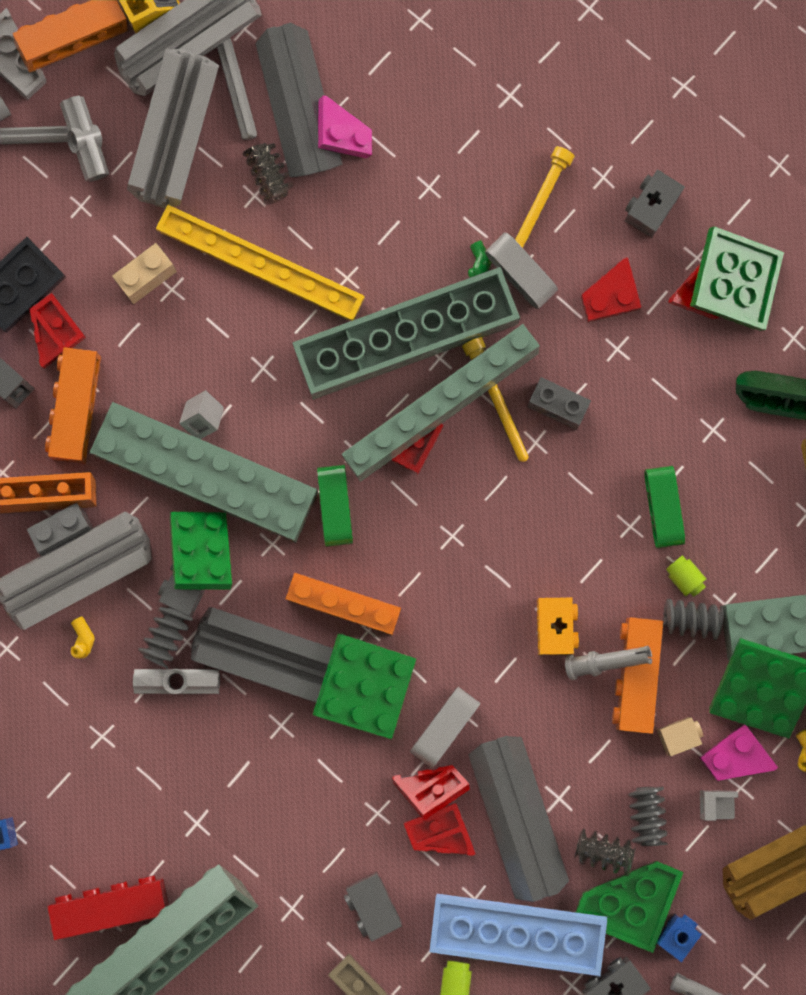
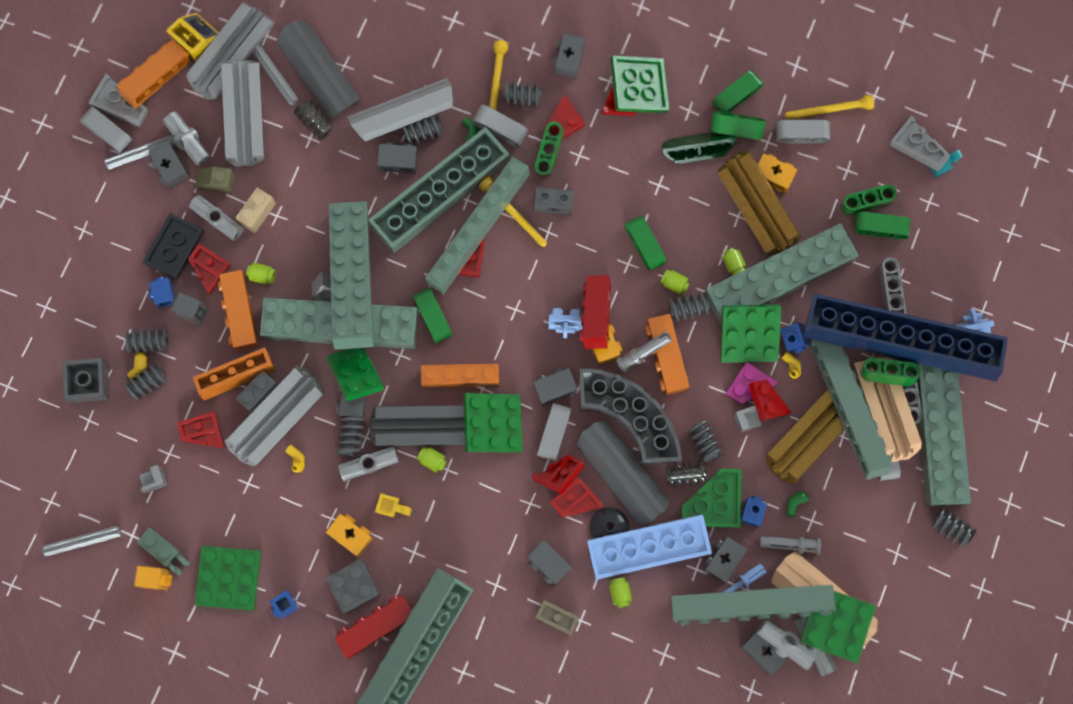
camera: 20 degrees left, 5 degrees down
yellow plate [156,205,365,321] -> none
dark pink wing [318,95,372,159] -> none
tan brick [656,717,703,756] -> none
none -> dark grey brick [149,142,190,189]
none -> light grey piece [189,195,244,241]
none -> olive slope [195,167,236,194]
none -> lime brick [246,262,276,285]
none -> light orange brick [326,514,373,557]
none -> dark grey brick [326,559,381,614]
none -> sand green brick [329,201,374,350]
none -> light grey piece [347,78,453,141]
none -> yellow plate [375,493,412,518]
none -> dark grey brick [377,142,418,174]
none -> dark grey piece [403,113,443,145]
none -> lime brick [417,446,447,473]
none -> dark grey piece [503,80,543,107]
none -> dark grey brick [533,367,578,406]
none -> green beam [535,121,564,176]
none -> light blue hips [548,308,583,339]
none -> dark grey brick [579,368,682,465]
none -> red brick [580,275,611,349]
none -> black dish [590,507,629,538]
none -> lime brick [722,248,746,276]
none -> red wing [748,380,791,421]
none -> green arm [786,491,809,517]

